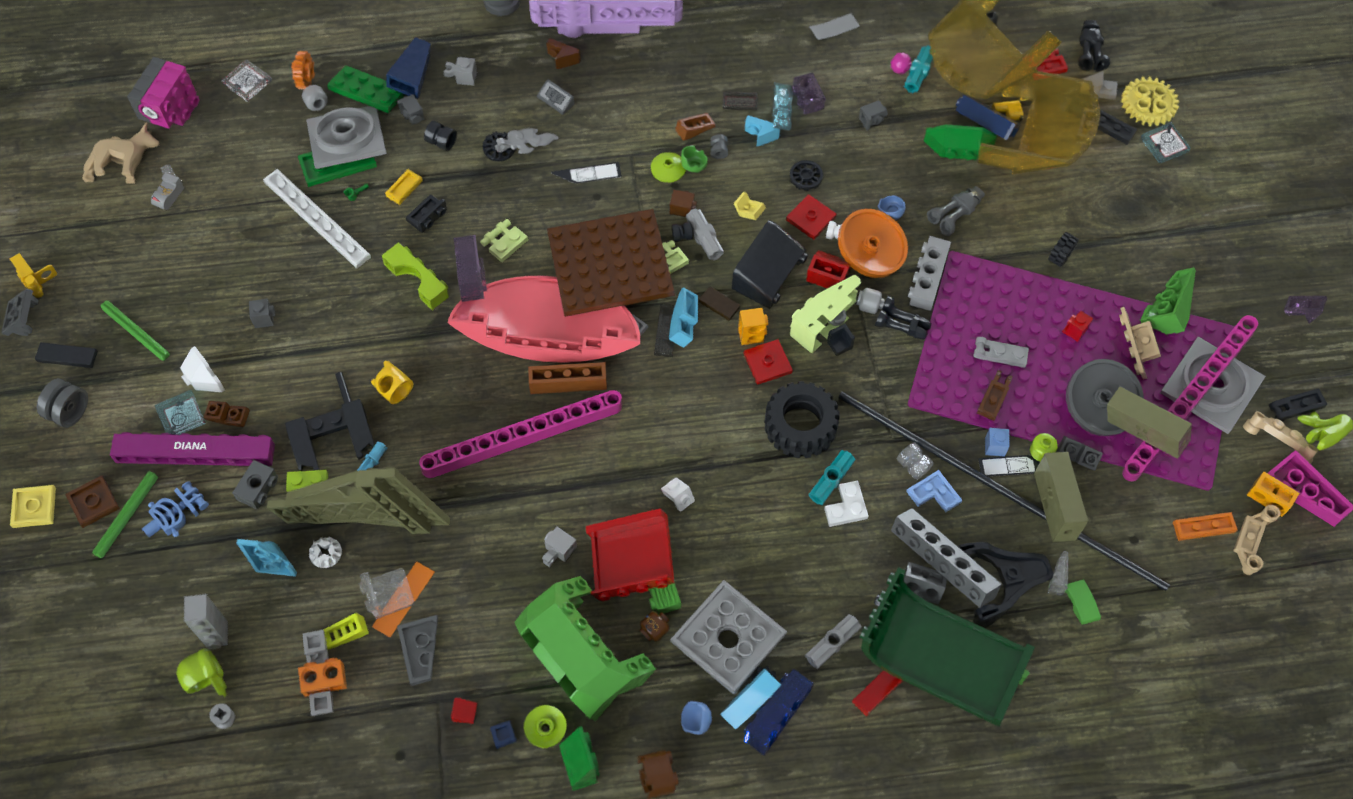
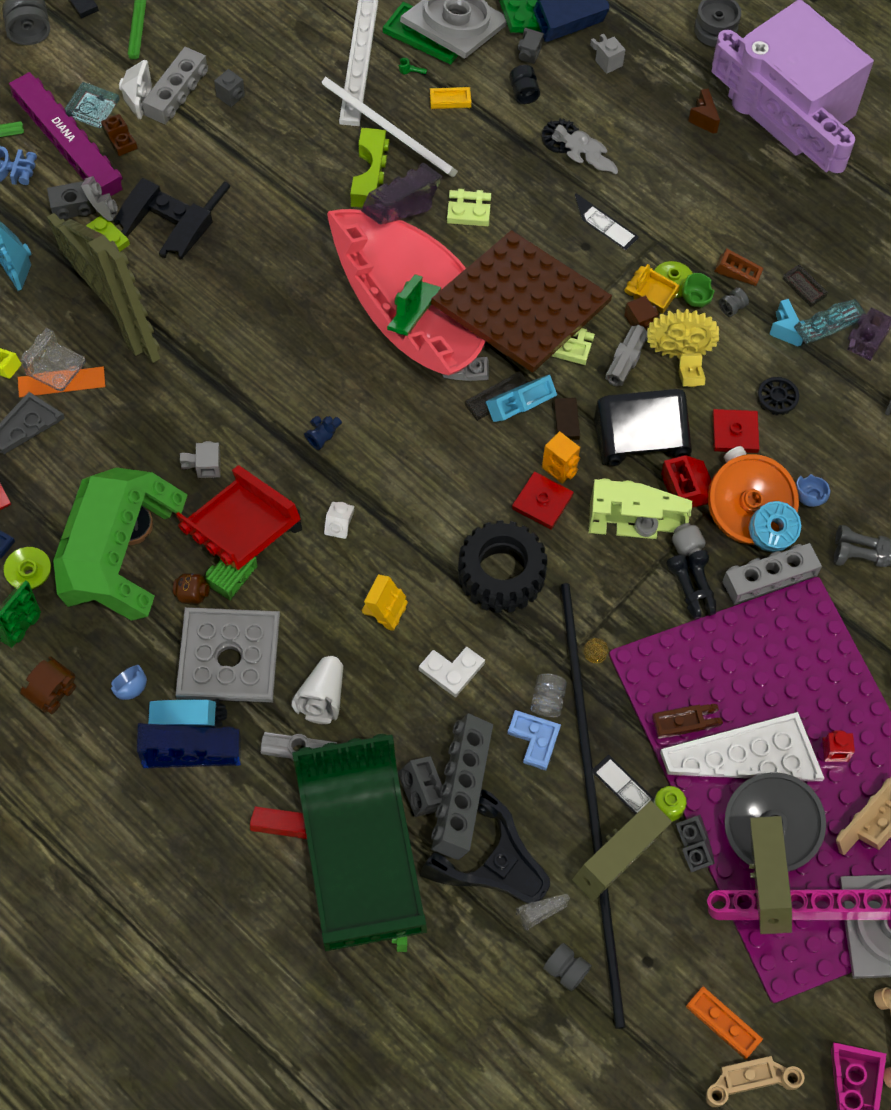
camera: 50 degrees right, 0 degrees up
white gear [309,536,342,568] -> none
medium azure axle [357,441,387,471] -> none
yellow piece [371,361,413,404] -> none
black bracket [406,194,447,233] -> none
dark pink beam [419,390,622,478] -> none
dark orange brick [528,362,607,394] -> none
slope [537,79,574,115] -> none
black wheel [671,222,693,242] -> none
teal piece [809,450,856,505] -> none
black panel [827,324,855,356] -> none
light grey plate [973,337,1029,368] -> none
medium blue brick [985,428,1009,457] -> none
bright green slope [1064,580,1101,625] -> none
light orange brick [1247,472,1299,517] -> none
none -> light grey slope [81,176,118,221]
none -> light grey brick [142,47,208,125]
none -> white cone [292,656,343,724]
none -> dark blue piece [304,416,342,450]
none -> white tile [322,76,458,177]
none -> yellow piece [362,574,408,631]
none -> green bracket [387,274,441,336]
none -> dark grey wheel [543,943,592,992]
none -> clear yellow tile [584,638,608,663]
none -> yellow piece [624,264,679,314]
none -> light yellow gear [647,309,719,359]
none -> white wing [660,712,824,781]
none -> medium azure wheel [749,501,801,552]

